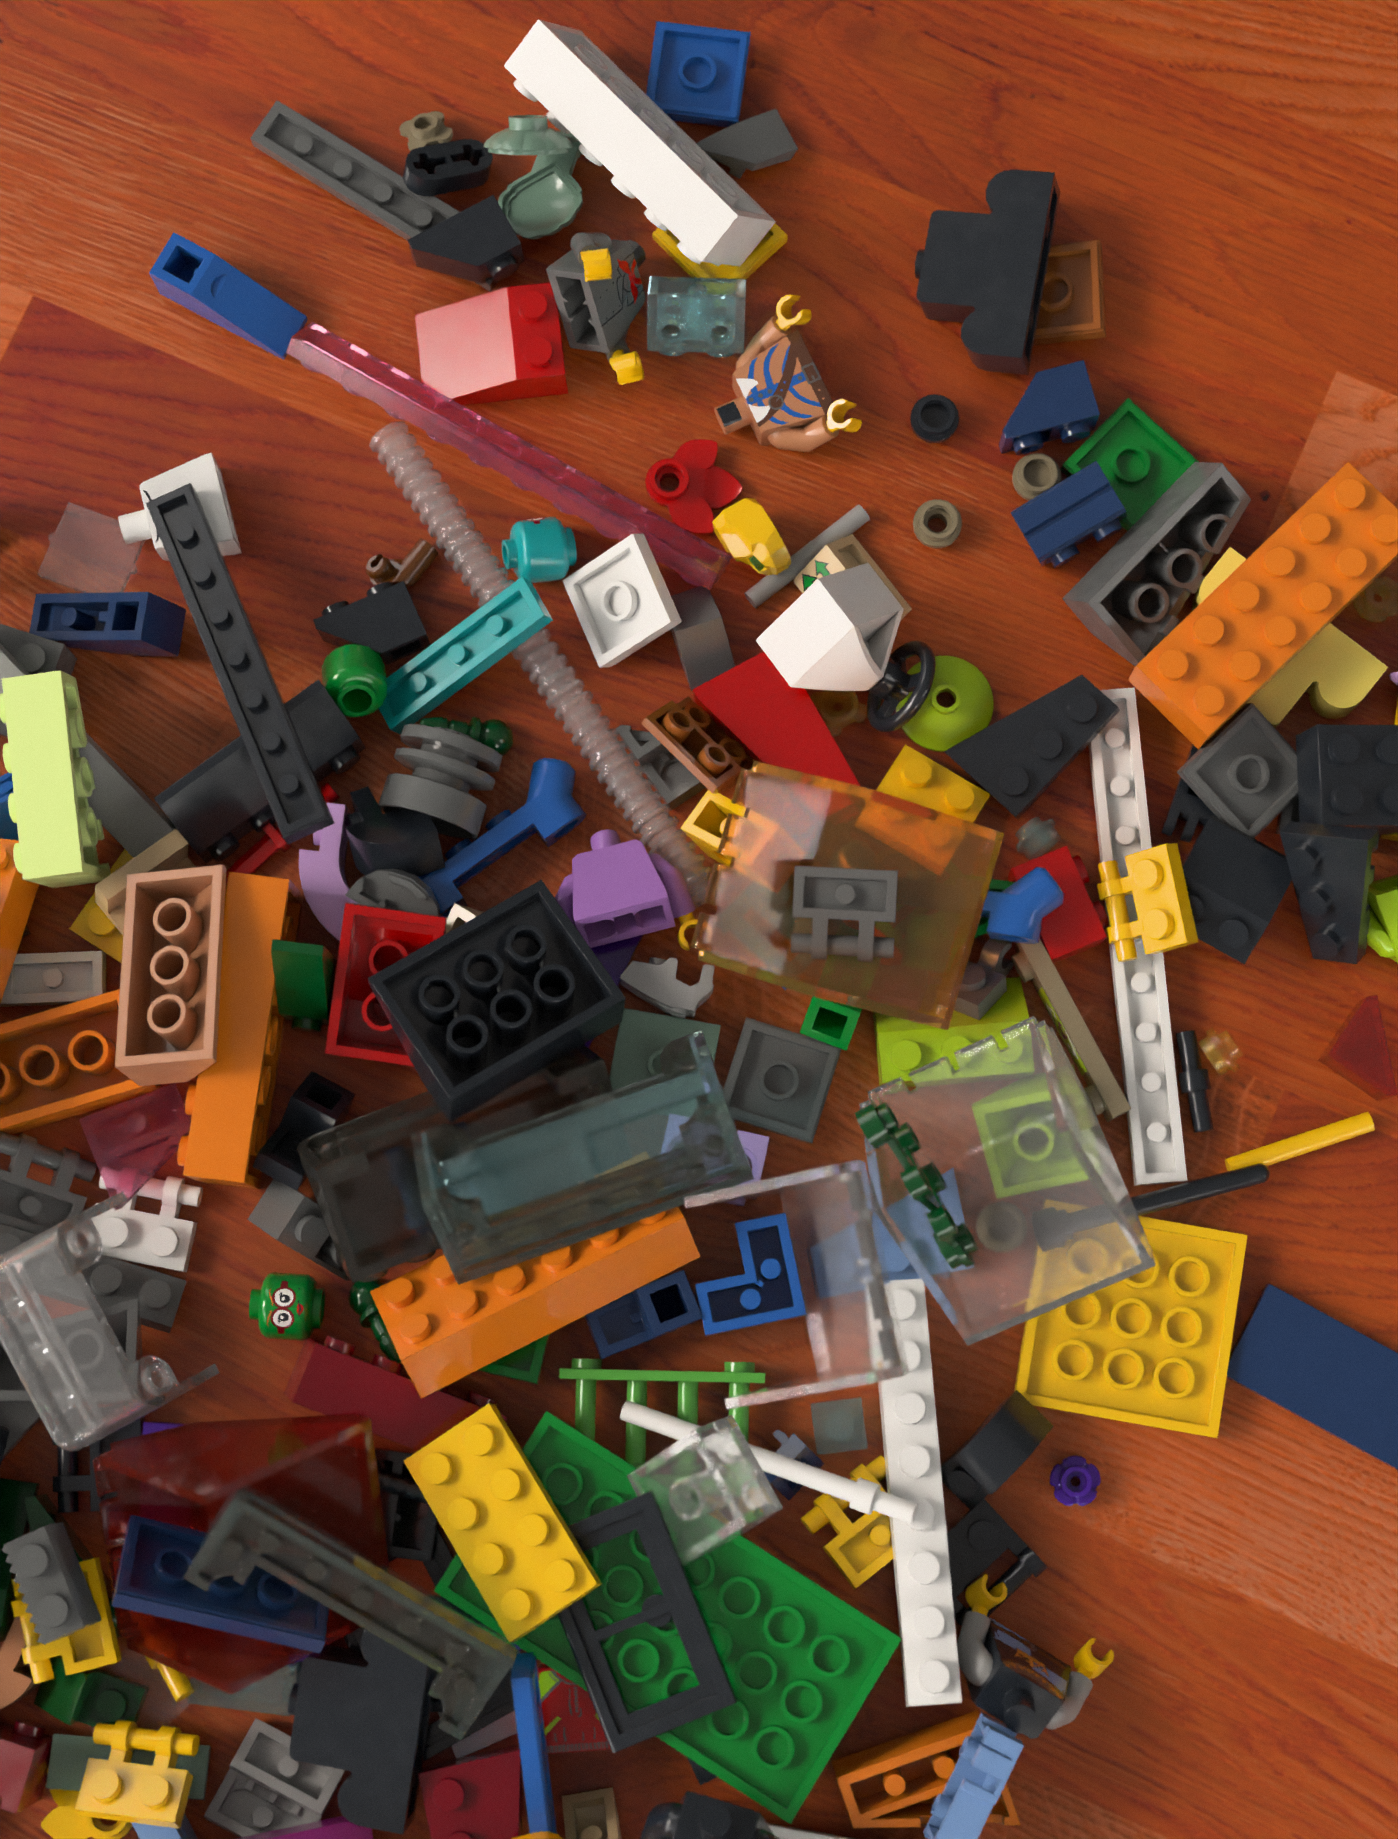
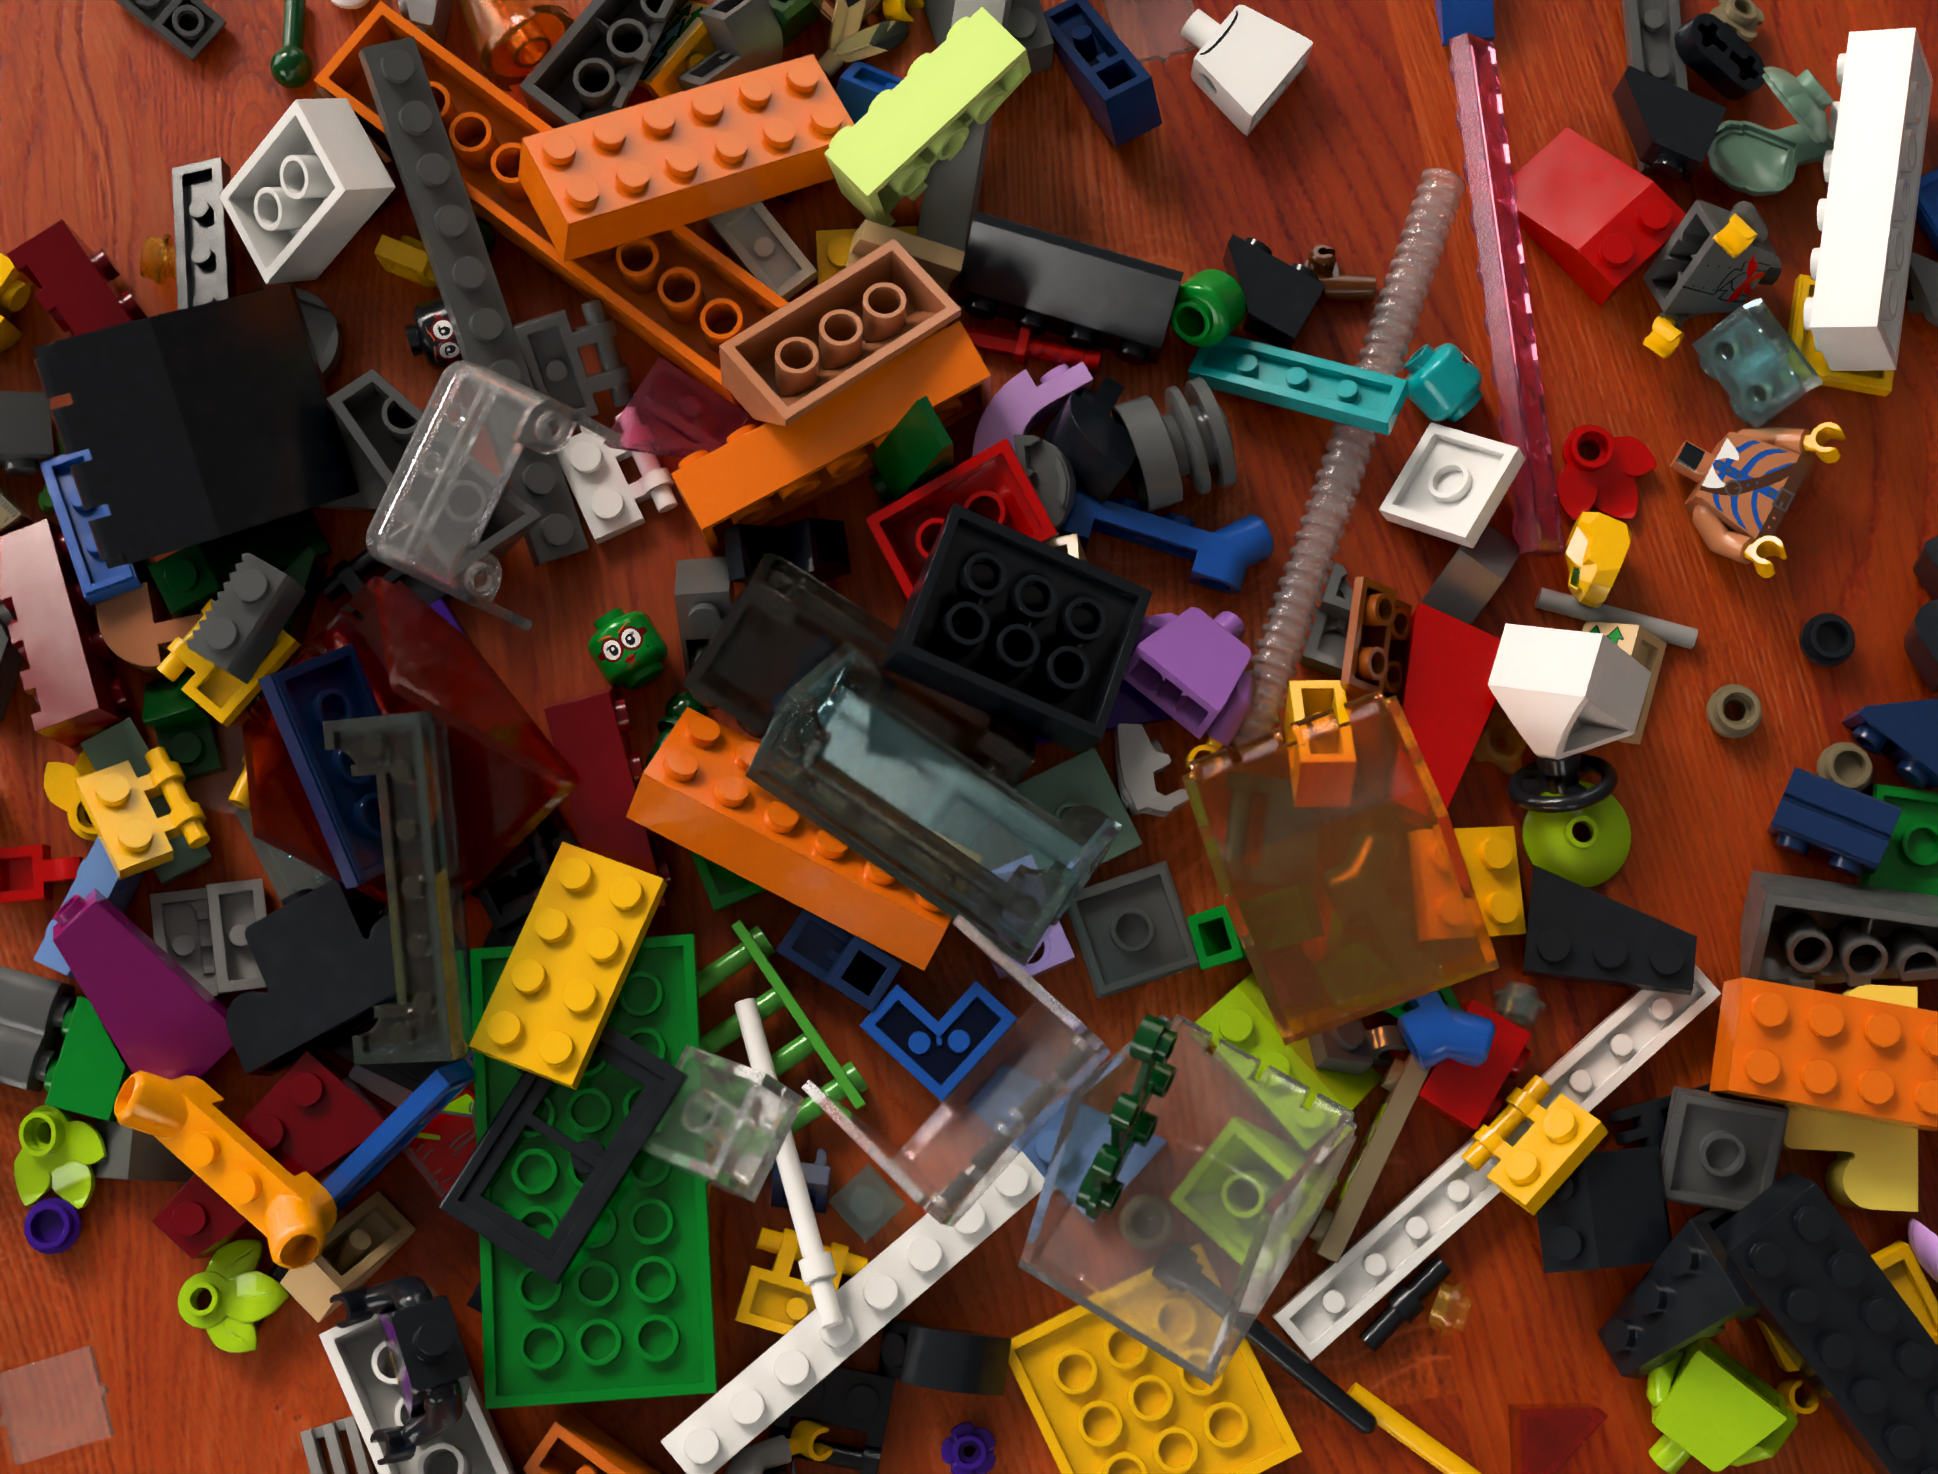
camera: 50 degrees right, 0 degrees up
black tile [146,483,335,844] -> none
dark green bar [420,717,513,756] -> none
dark grey plate [791,866,898,962] -> none

